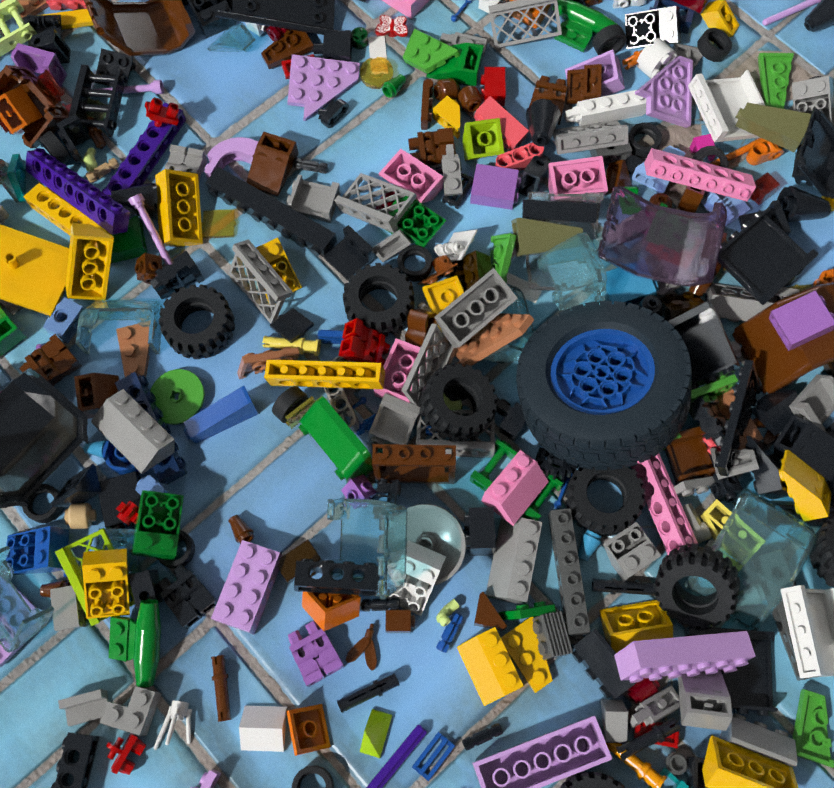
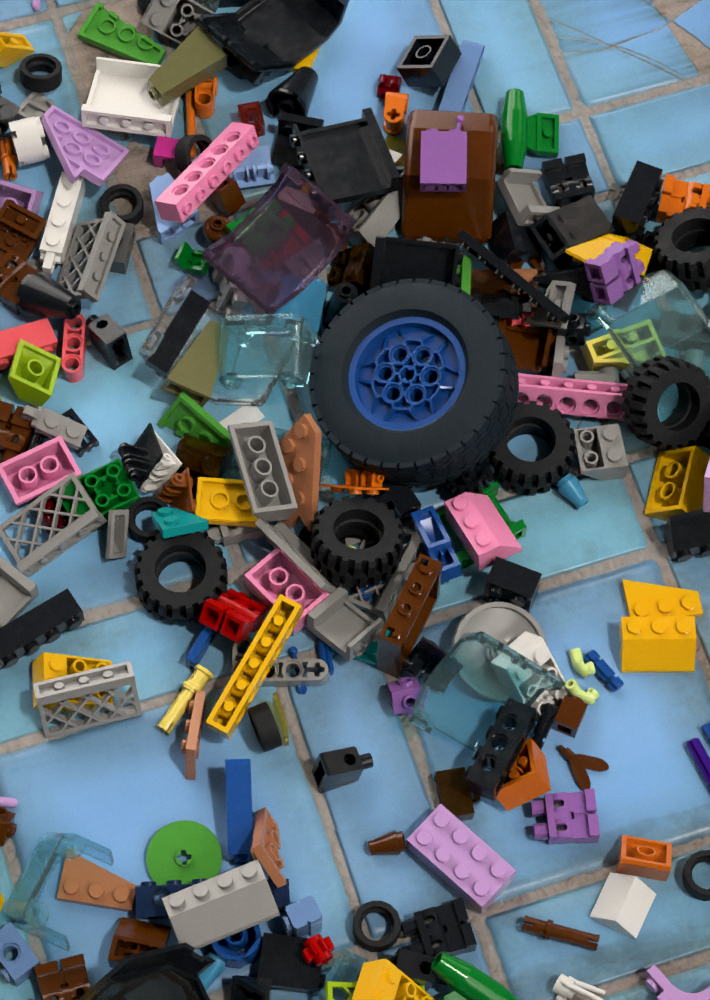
camera: 70 degrees left, 5 degrees down
green slope [131,490,184,560] -> none
black hips [149,251,205,299] -> none
black tyre [159,284,235,359] -> none
black piece [270,308,314,343] -> none
green windscreen [298,396,373,484] -> none
black bracket [324,225,375,281] -> none
black pin [337,673,400,713] -> none
lime slope [360,709,392,758] -> none
reddish brown brick [405,308,437,347] -> none
medium lavender brick [470,164,521,210] -> none
reddish brown slope [474,592,507,631] -> none
light grey slope [486,518,542,605] -> none
green wing [499,601,556,620] -> none
dark grey brick [532,611,573,660] -> none
bright pink slope [548,156,608,202] -> none
dark grey brick [548,508,590,637] -> none
blue hinge [554,474,573,509] -> none
black pin [592,578,656,596] -> none
reddish brown slope [605,159,632,195] -> none
black tile [625,156,643,174] -> none
none -> black hinge [118,423,163,489]
none -> teal wing [151,507,209,539]
none -> nougat wing [251,807,286,888]
none -> black torso [312,746,373,794]
none -> orange hinge [321,468,389,495]
none -> blue slope [410,505,462,583]
none -> yellowish green arm [565,679,599,705]
none -> medium lavender hips [584,240,645,306]

